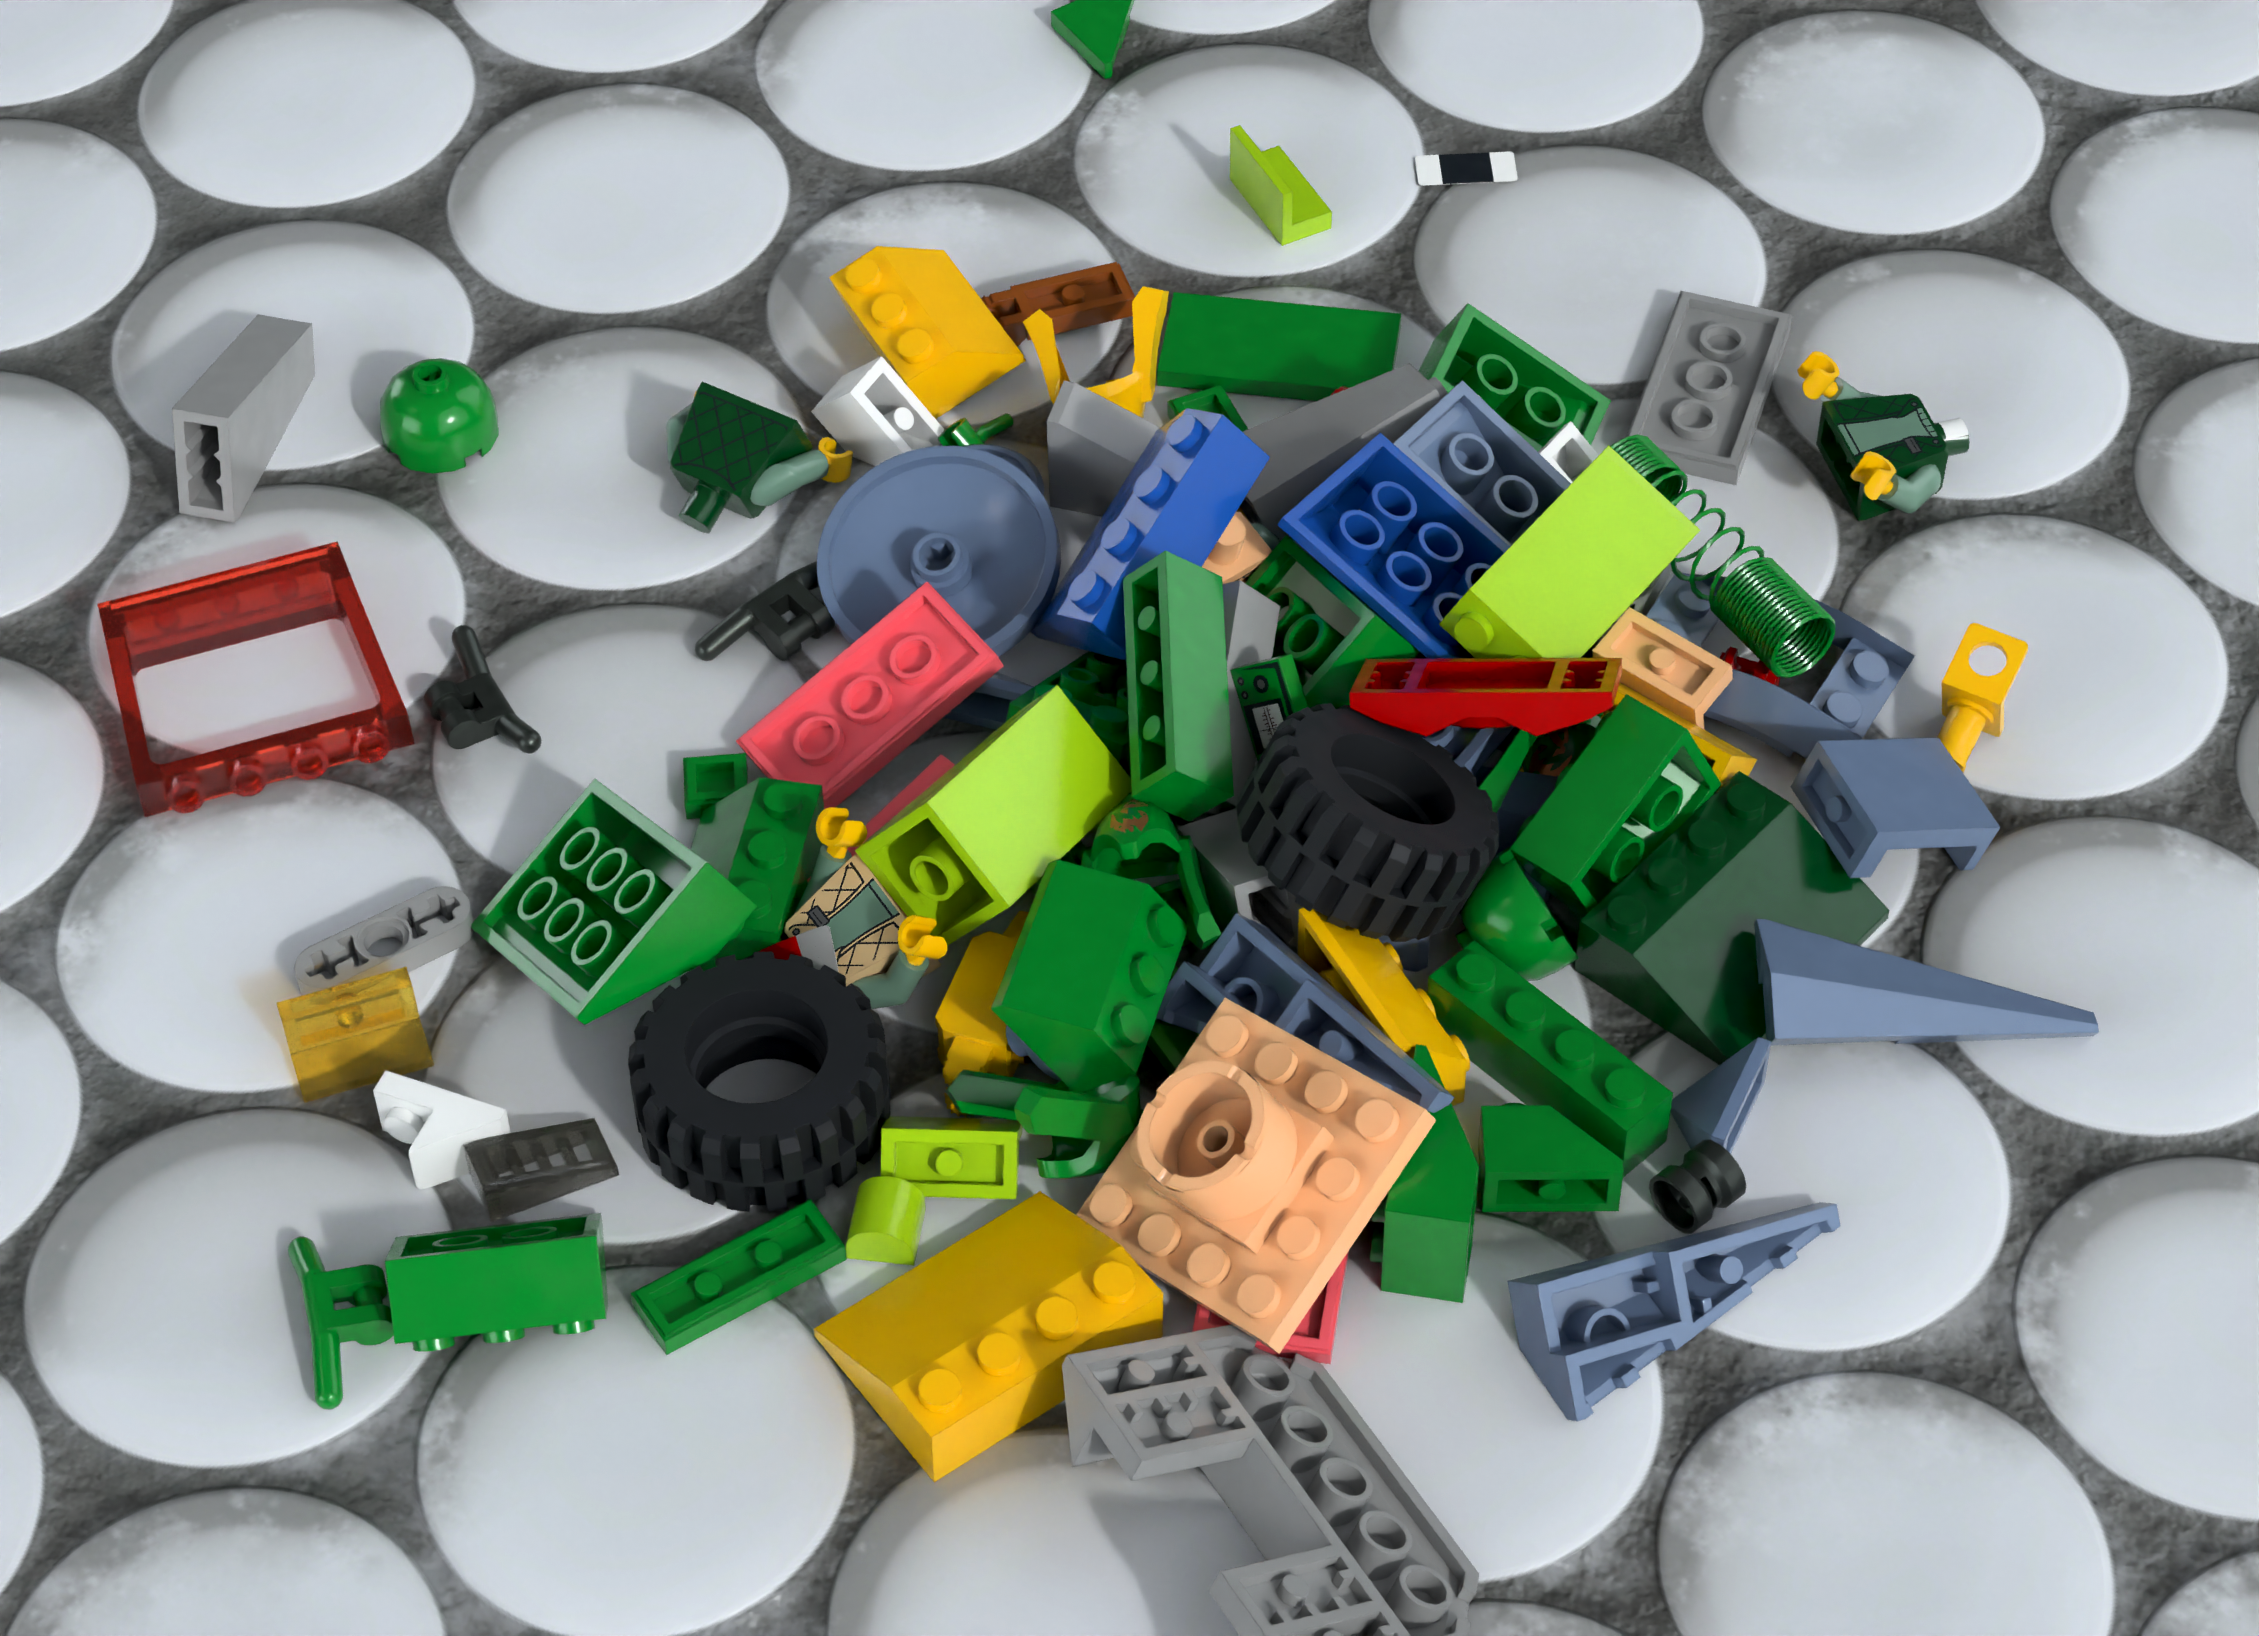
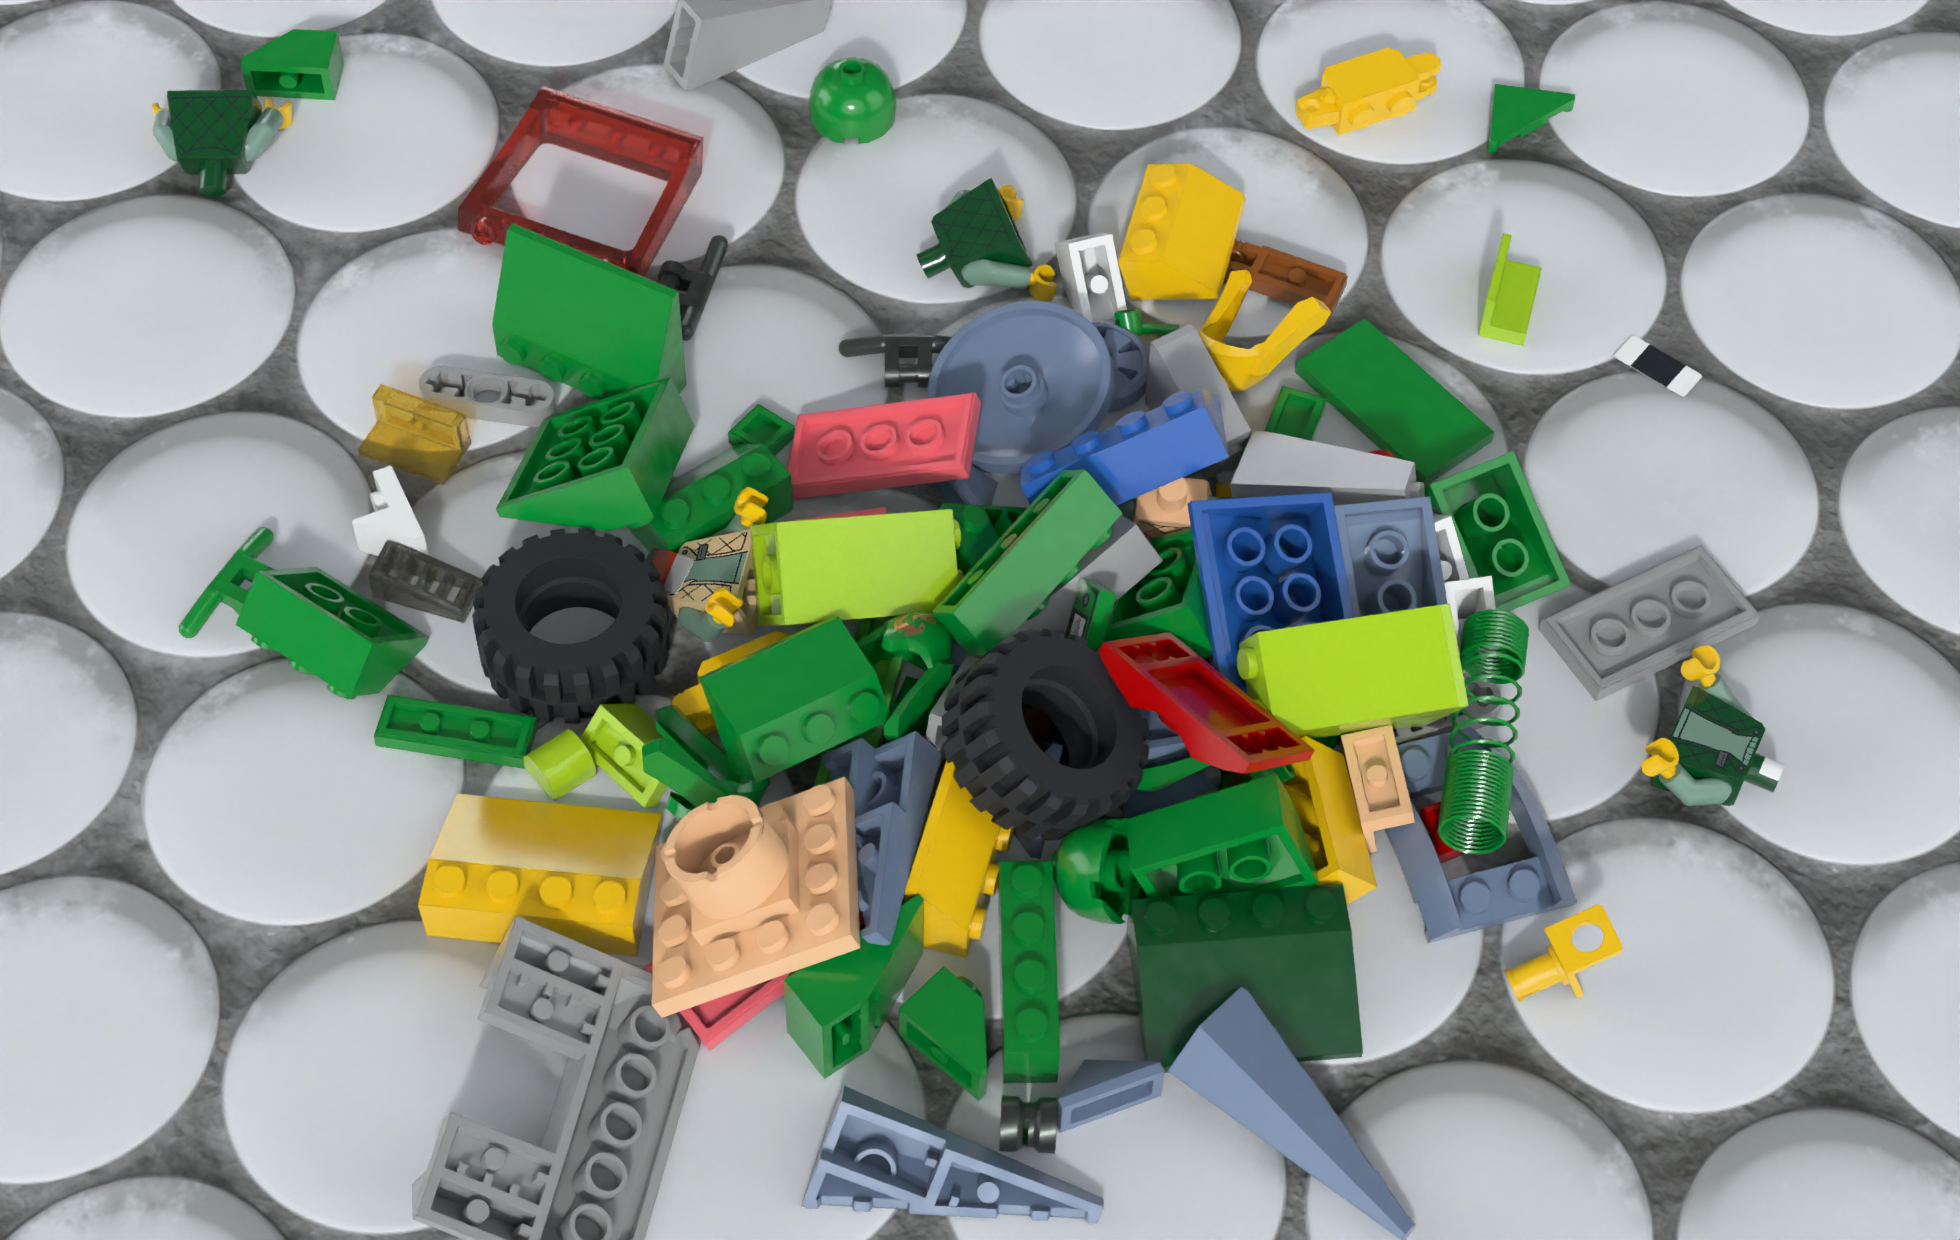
camera: 40 degrees right, 5 degrees up
sand blue panel [1790,738,2000,878] -> none
none -> green slope [492,223,687,399]
none -> yellow hinge [1295,47,1441,135]

